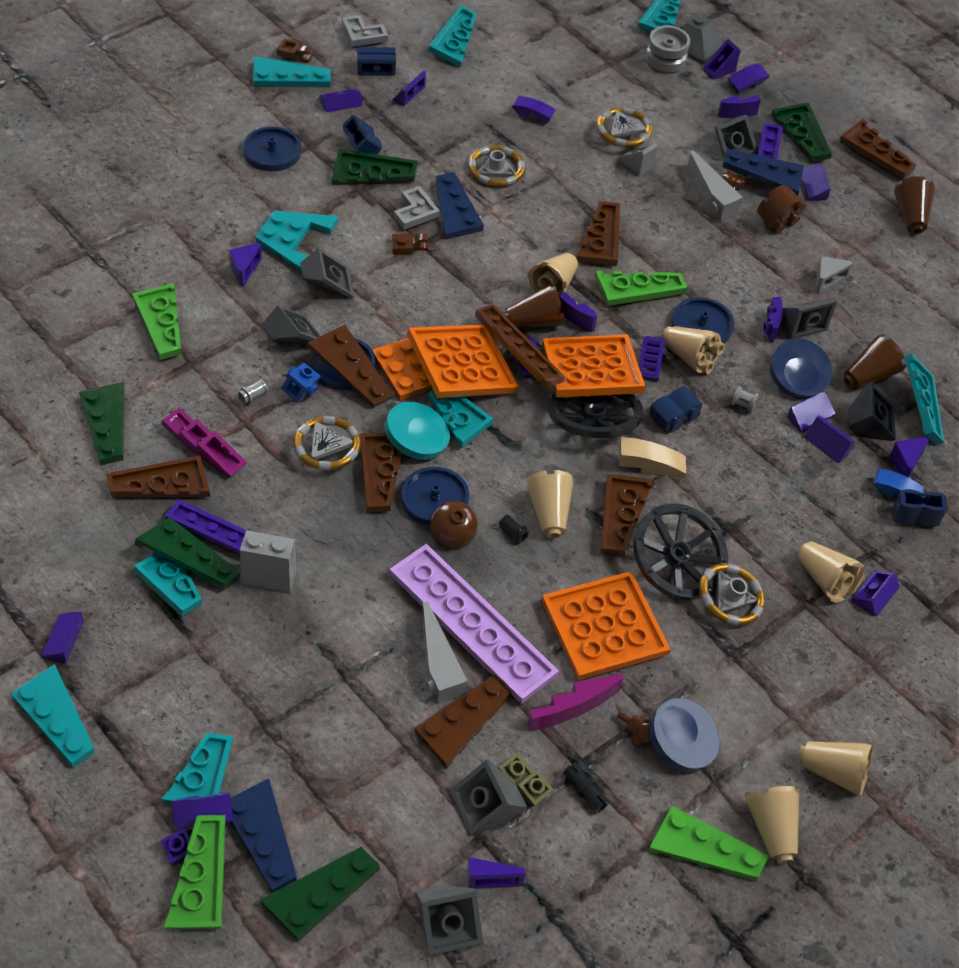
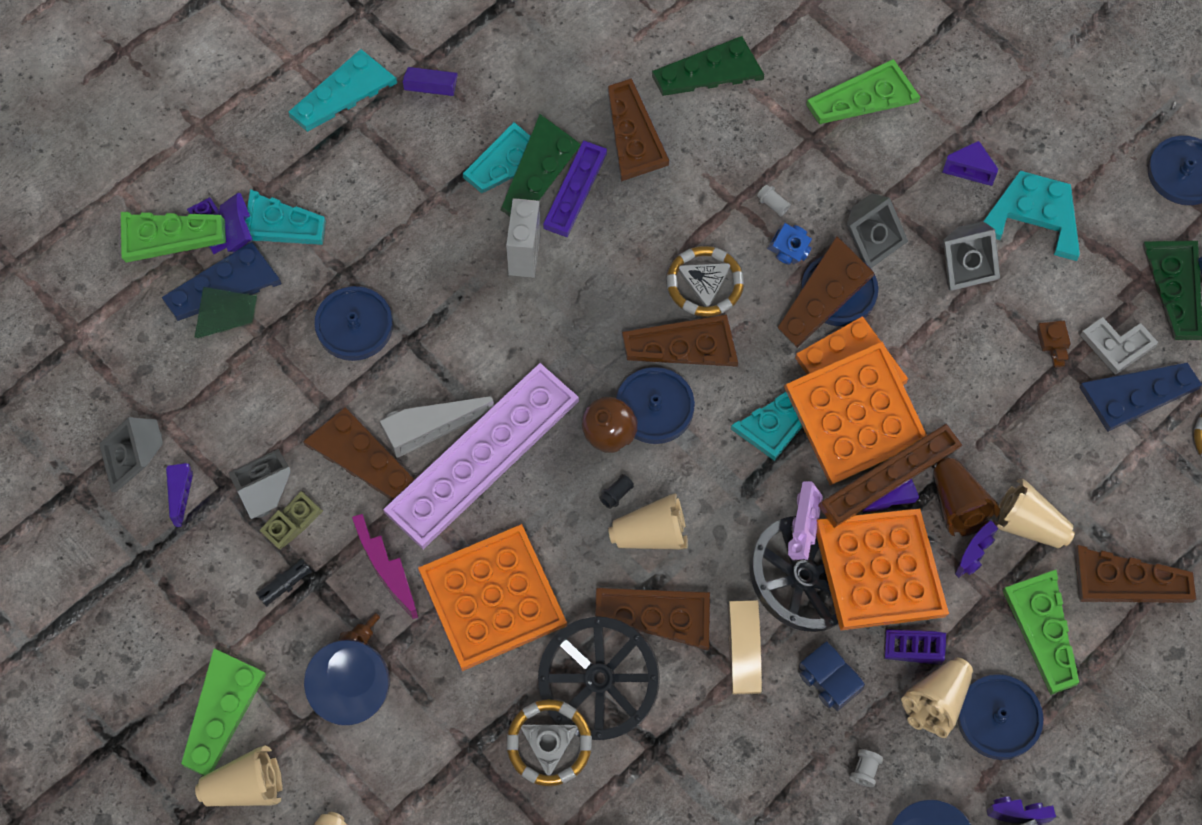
camera: 90 degrees right, 15 degrees up
magenta slope [161,407,247,478] -> none
dark green wing [260,847,380,942] -> none
teal piece [384,402,450,460] -> none
none -> clear green wing [194,287,258,339]
none -> dark blue piece [315,286,393,361]
none -> lavender hinge [788,481,823,560]

